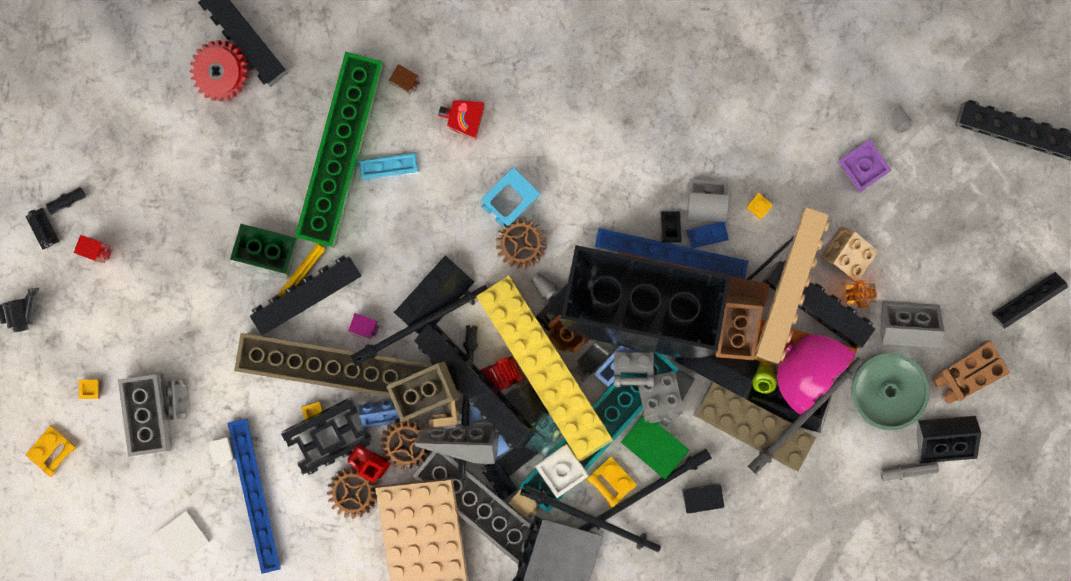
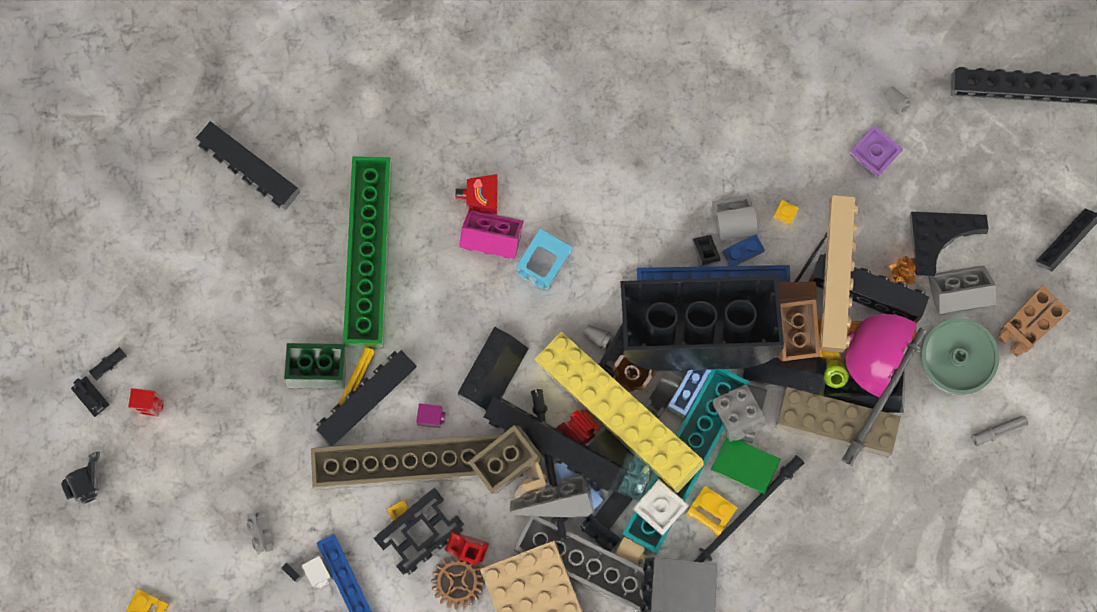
camera: 15 degrees left, 10 degrees down
yellow plate [79,379,100,399] -> none
light grey brick [118,374,171,457] -> none
gear [189,40,250,101] -> none
black bar [350,285,488,366] -> none
medium azure tile [359,153,418,180] -> none
medium blue bracket [359,399,400,428] -> none
medium nougat gear [380,419,430,469] -> none
reddish brown brick [389,64,420,95] -> none
medium nougat gear [496,217,547,269] -> none
black bar [520,483,661,553] -> none
light grey plate [614,353,654,387] -> none
black panel [681,484,725,514] -> none
tan bracket [820,226,878,282] -> none
black slope [917,416,981,464] -> none
none -> black tile [281,563,303,582]
none -> dark pink slope [459,209,524,259]
none -> black plate [910,211,989,276]

